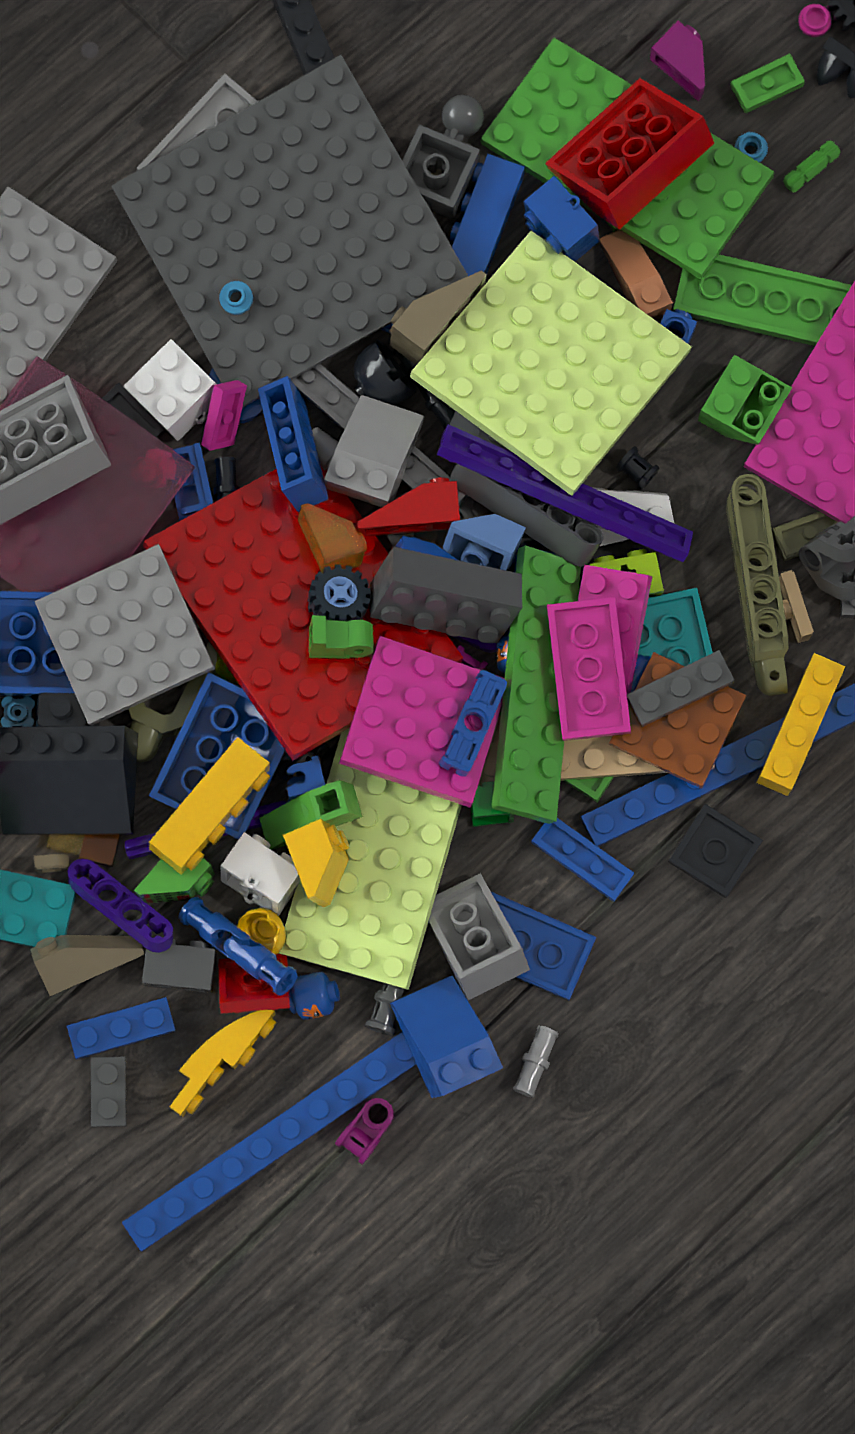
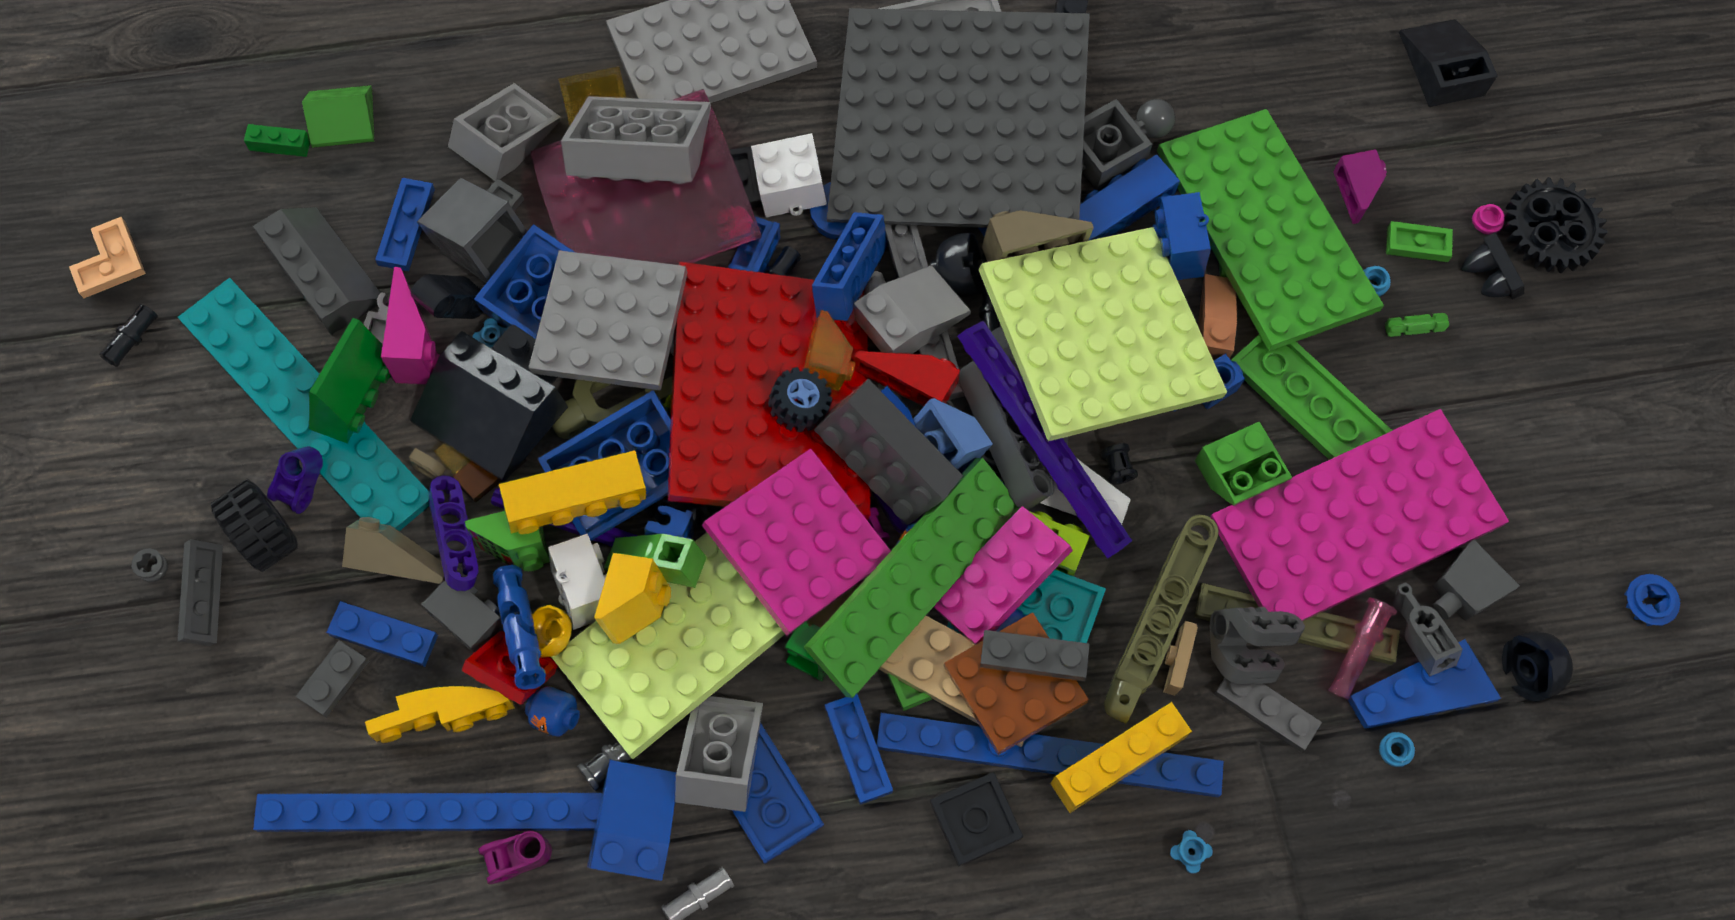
camera: 30 degrees right, 10 degrees down
dark pink plate [201,380,247,451] -> none
dark azure plate [219,281,253,315] -> none
bright green leg [309,615,374,659] -> none
blue piece [439,670,507,777] -> none
red slope [545,78,715,230] -> none
dark pink plate [547,597,631,741] -> none

